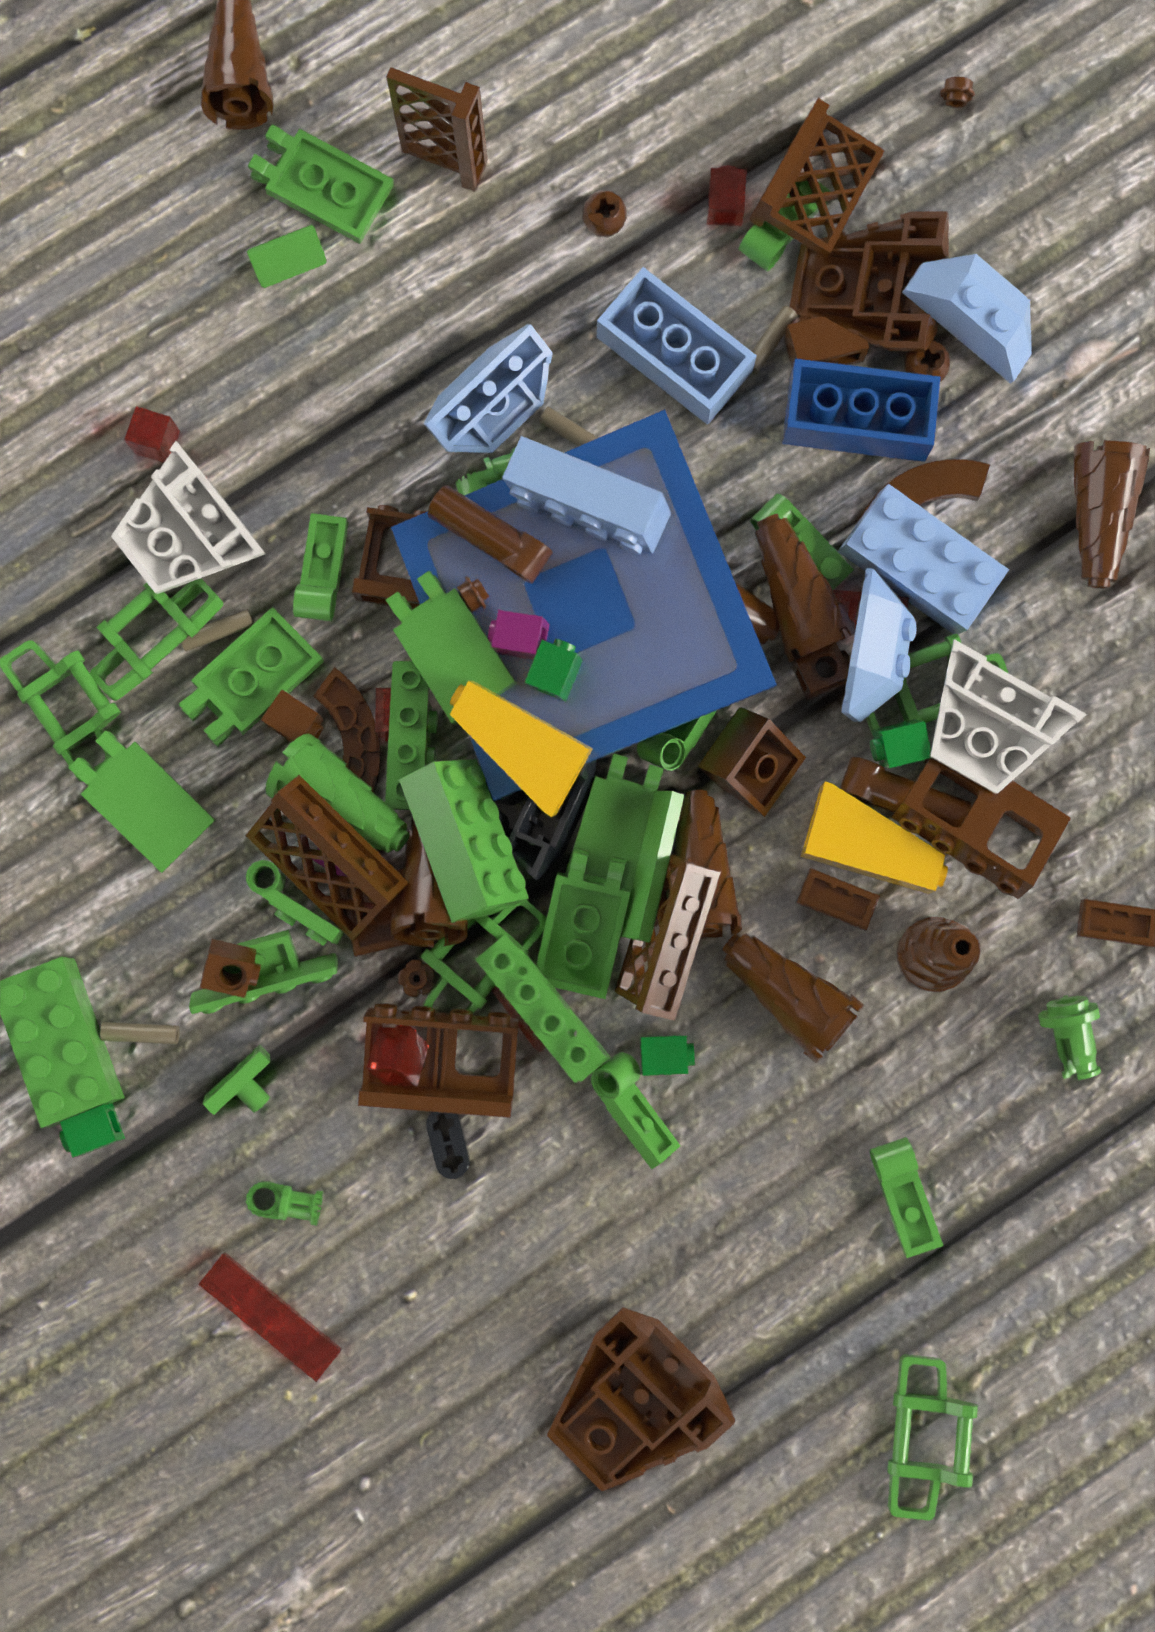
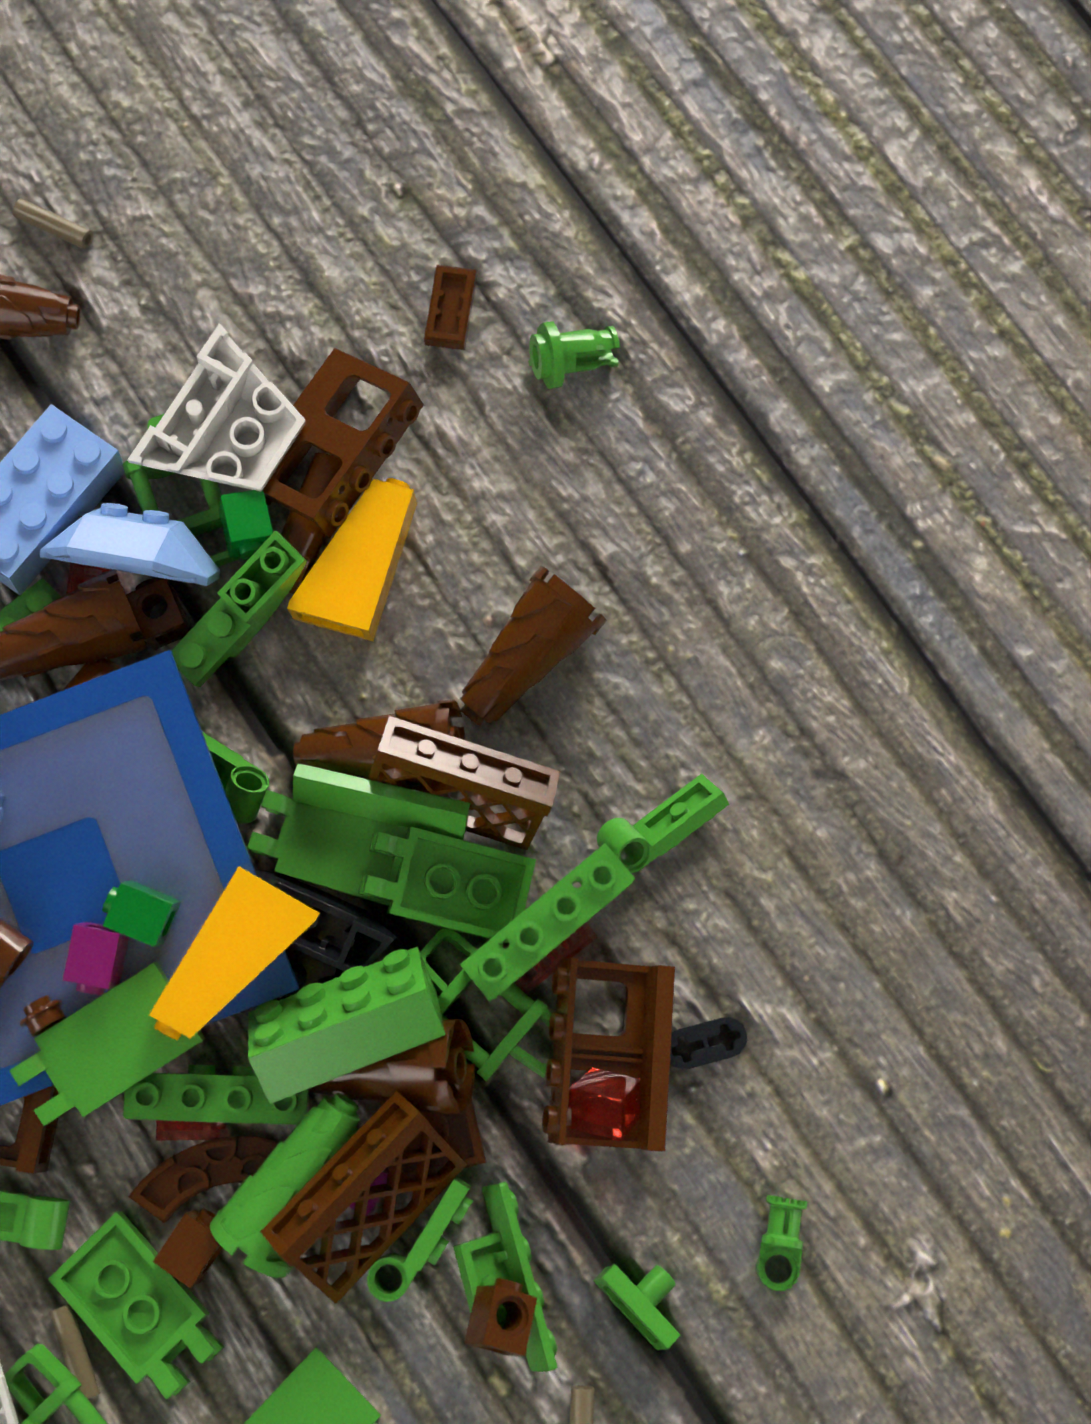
camera: 90 degrees left, 5 degrees down
clear red tile [199,1252,342,1382] -> none
reddish brown plate [398,960,435,997] -> none
reddish brown wedge [547,1307,736,1491] -> none
green brick [640,1035,695,1076] -> none
reddish brown slope [698,707,806,817] -> none
reddish brown plate [796,868,880,931] -> none
bright green plate [869,1137,943,1258] -> none
bright green bar [887,1354,978,1521] -> none
reddish brown cone [897,917,980,992] -> none
none -> bright green slope [171,531,307,687]

